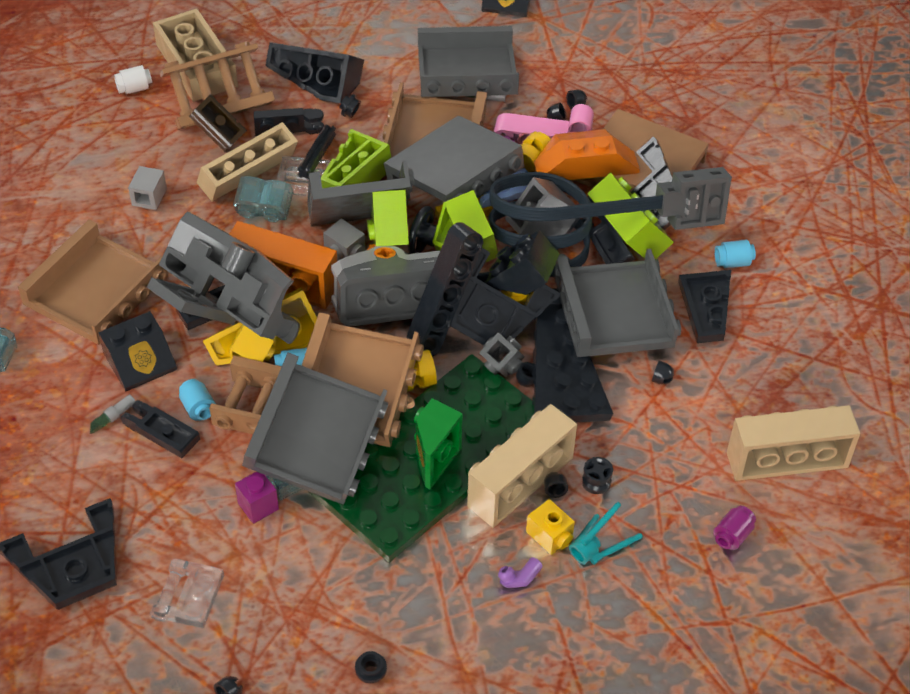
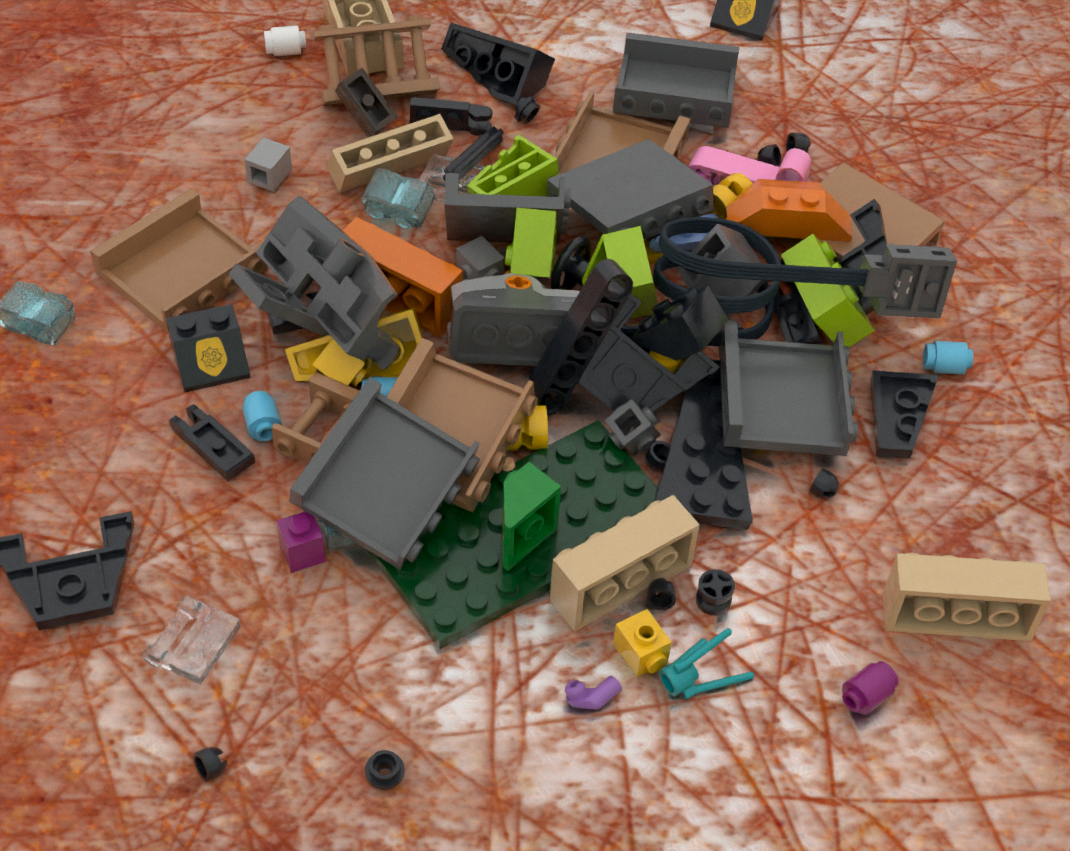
camera: 10 degrees right, 0 degrees up
light grey piece [89,394,136,434] -> none

